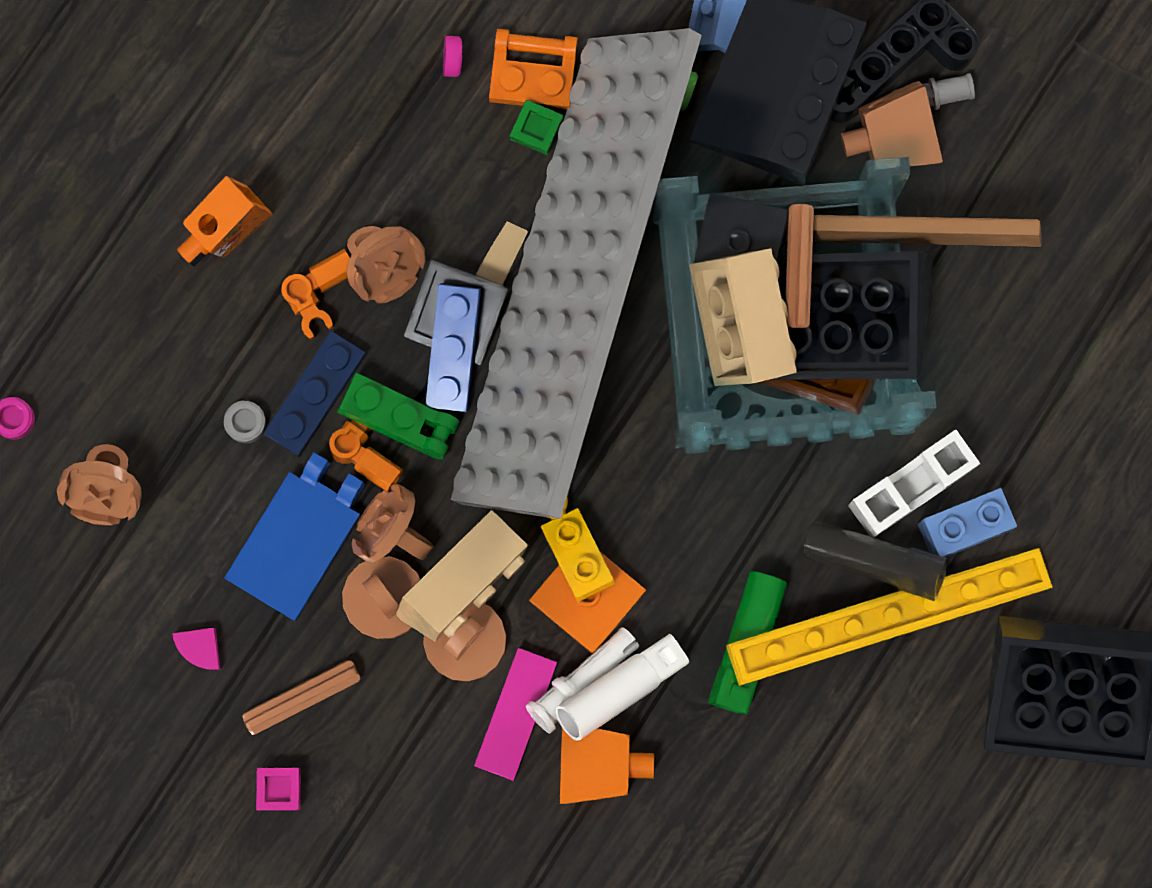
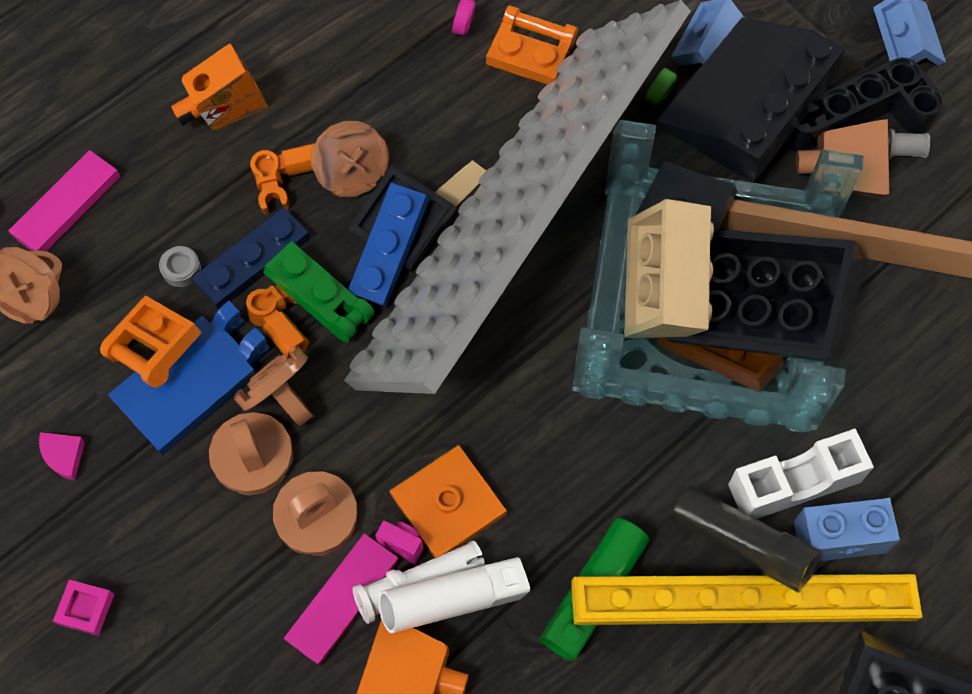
camera: 15 degrees right, 15 degrees down
nougat axle [242,660,360,735] -> none
tan slope [396,510,528,642] -> none
green plate [510,100,563,155] -> none
yellow plate [541,497,615,602] -> none
nougat axle [785,204,814,328] -> none
none -> dark pink tile [8,150,121,252]
none -> orange plate [100,295,202,388]
none -> dark pink plate [375,520,424,565]

